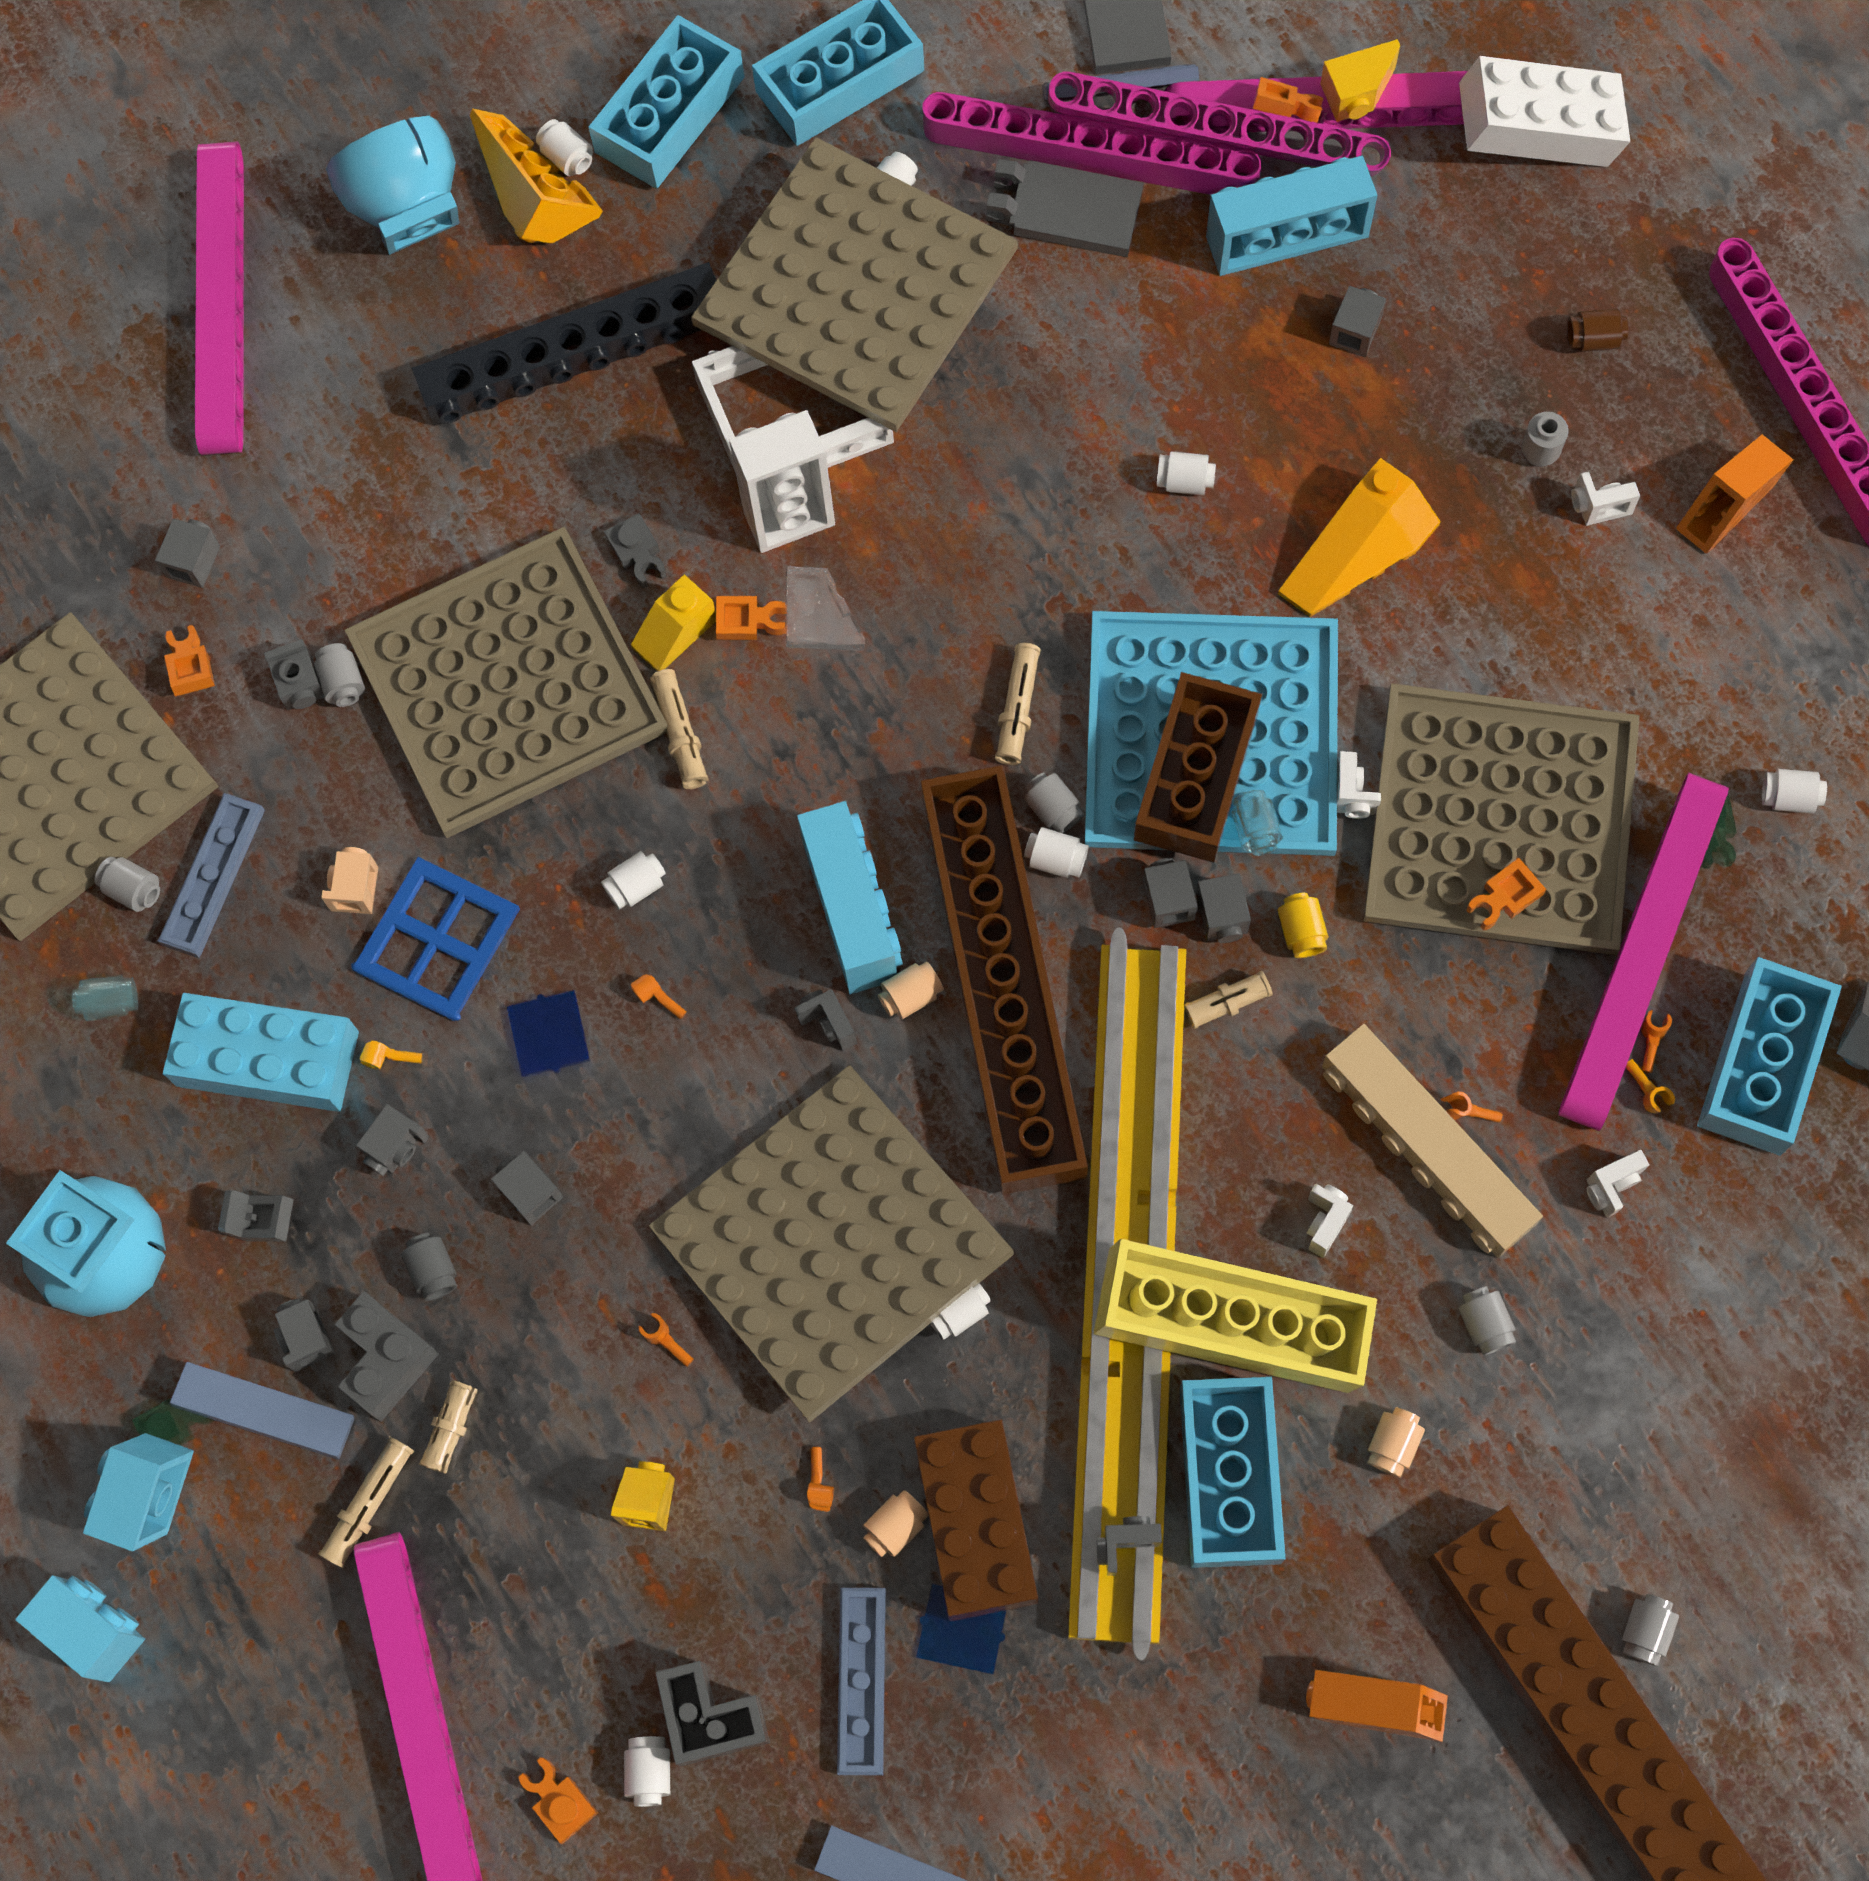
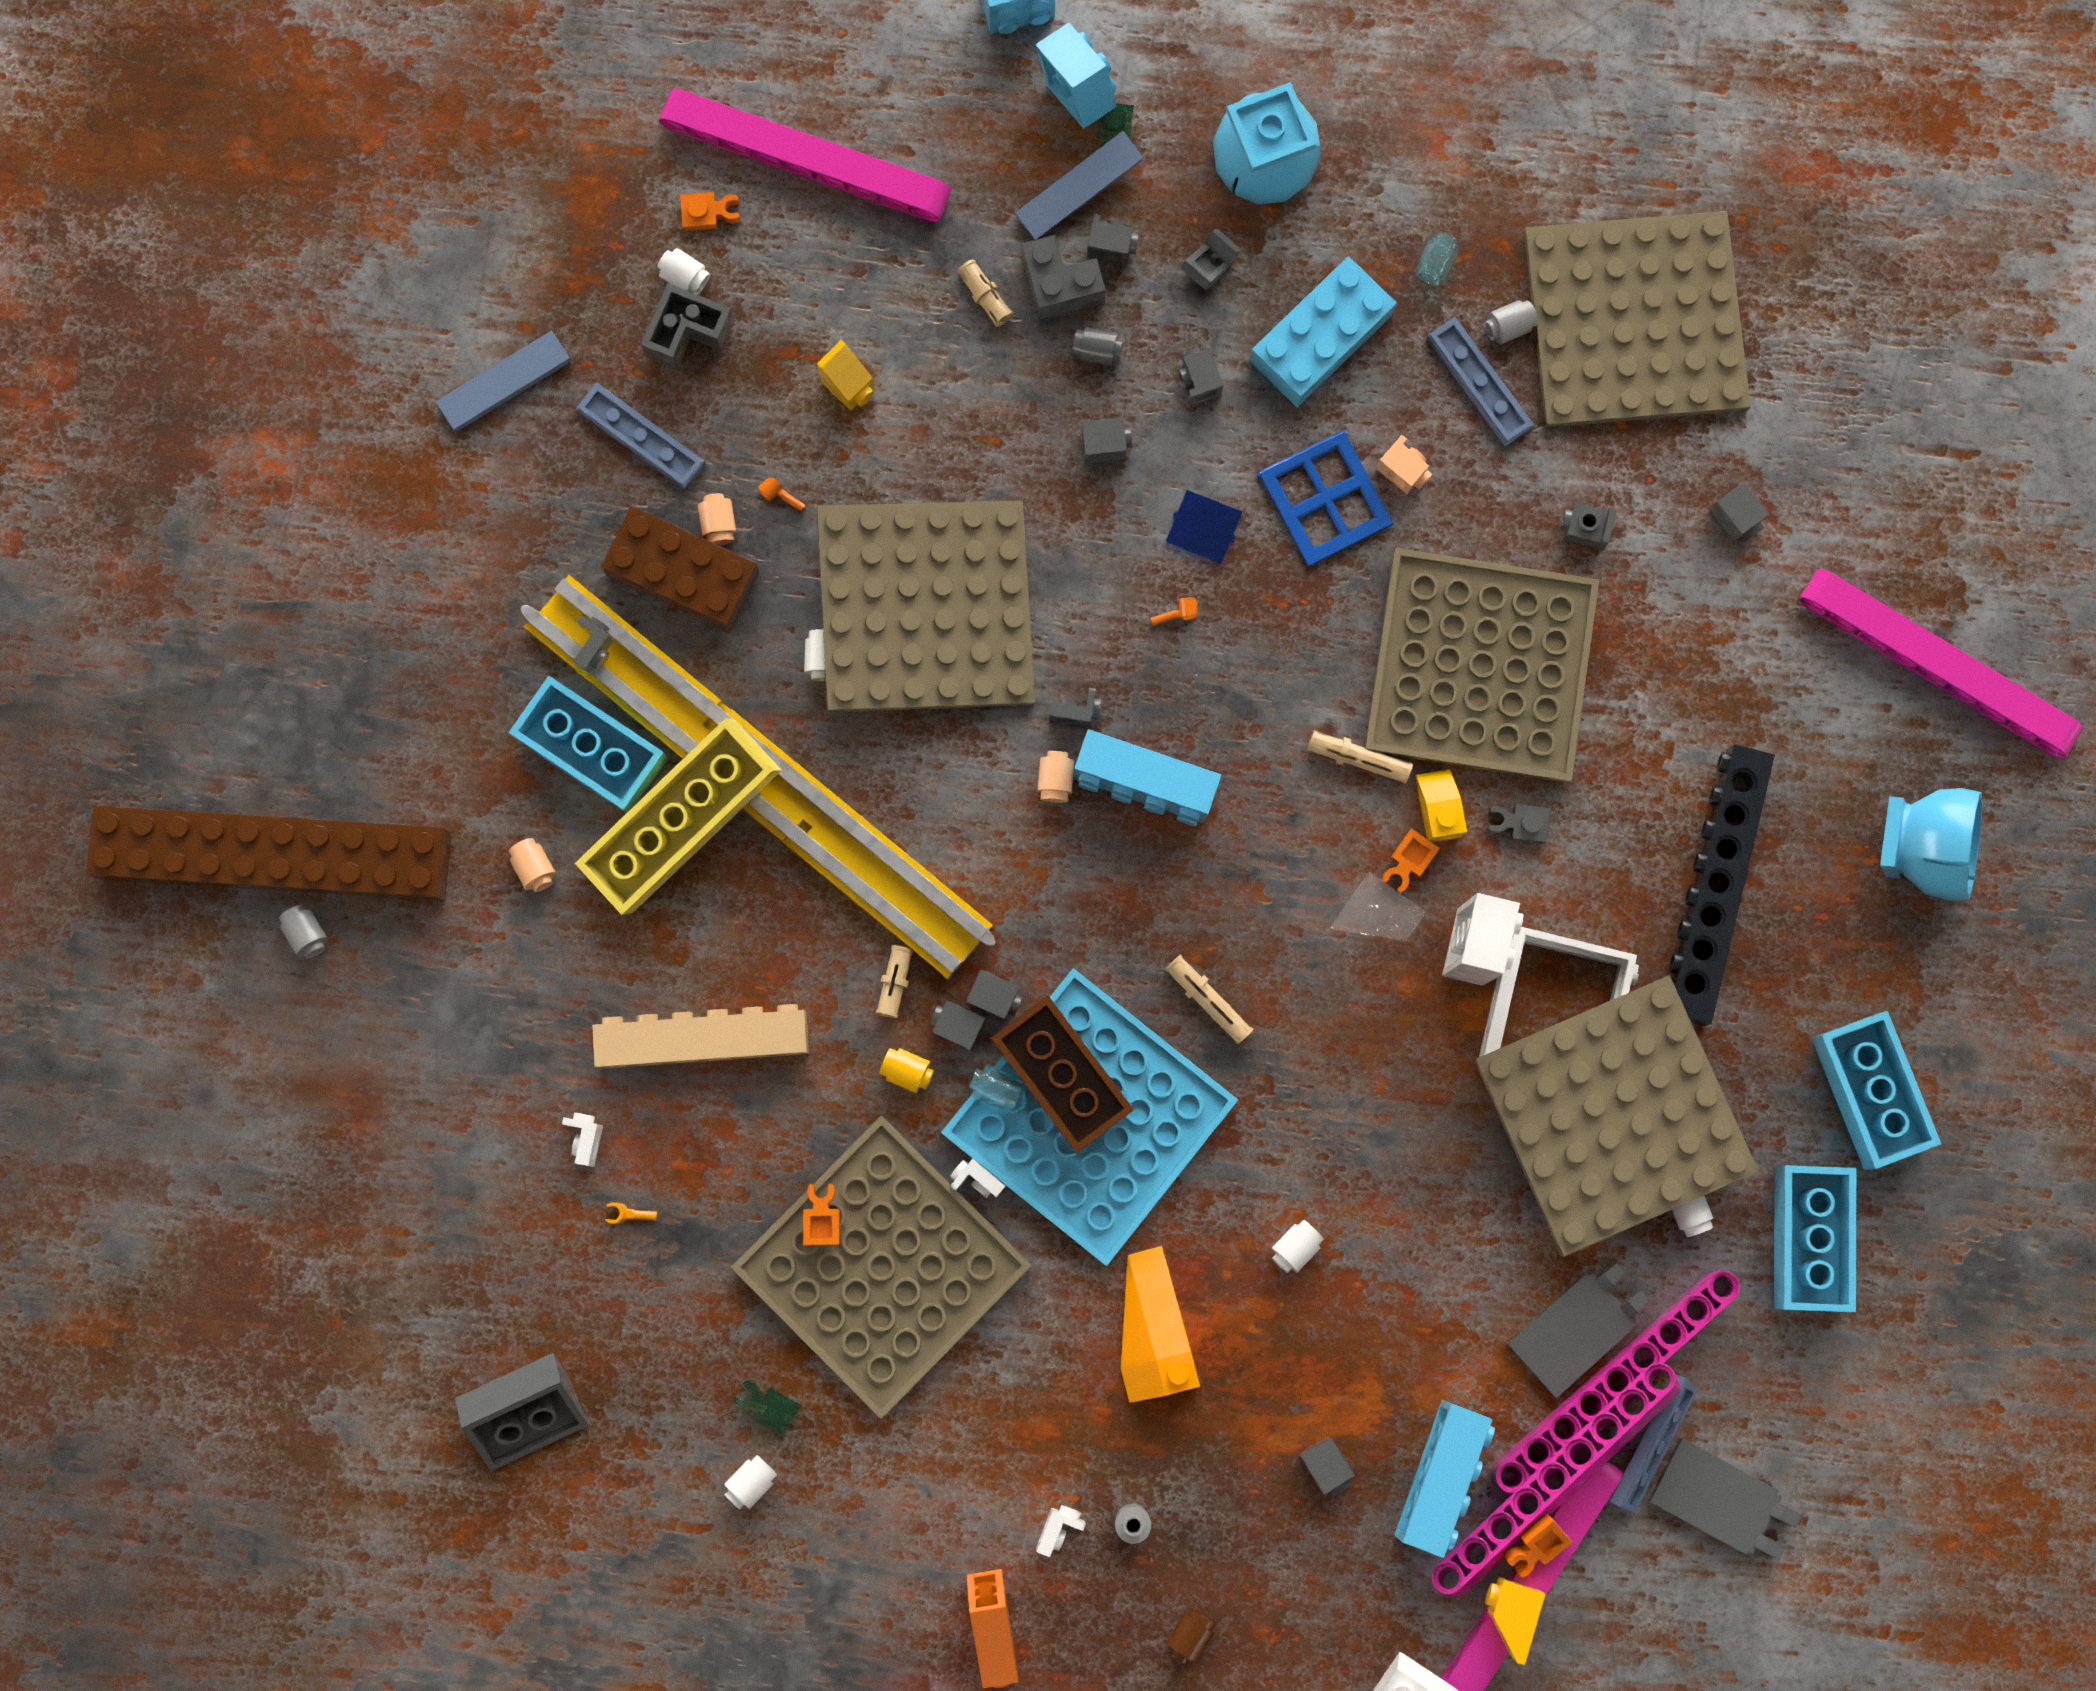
camera: 120 degrees right, 10 degrees up
orange plate [164,625,215,696] -> none
light grey brick [314,643,365,707] -> none
tan pin [318,1437,414,1568] -> none
light orange hand [359,1041,423,1070] -> none
light orange wedge [469,108,603,244] -> none
white brick [536,119,593,176] -> none
white brick [601,851,666,910] -> none
orange hand [639,1313,694,1367] -> none
clear blue piece [916,1584,1007,1675] -> none
reddish brown brick [921,765,1088,1195] -> none
light grey brick [1024,772,1084,834] -> none
white brick [1024,827,1089,878] -> none
orange slope [1306,1670,1448,1742] -> none
white bracket [1307,1184,1353,1258] -> none
orange hand [1441,1091,1503,1123] -> none
light grey brick [1458,1286,1516,1356] -> none
dark pink beam [1558,772,1729,1131] -> none
orange hand [1641,1010,1672,1073] -> none
medium azure brick [1697,957,1842,1156] -> none

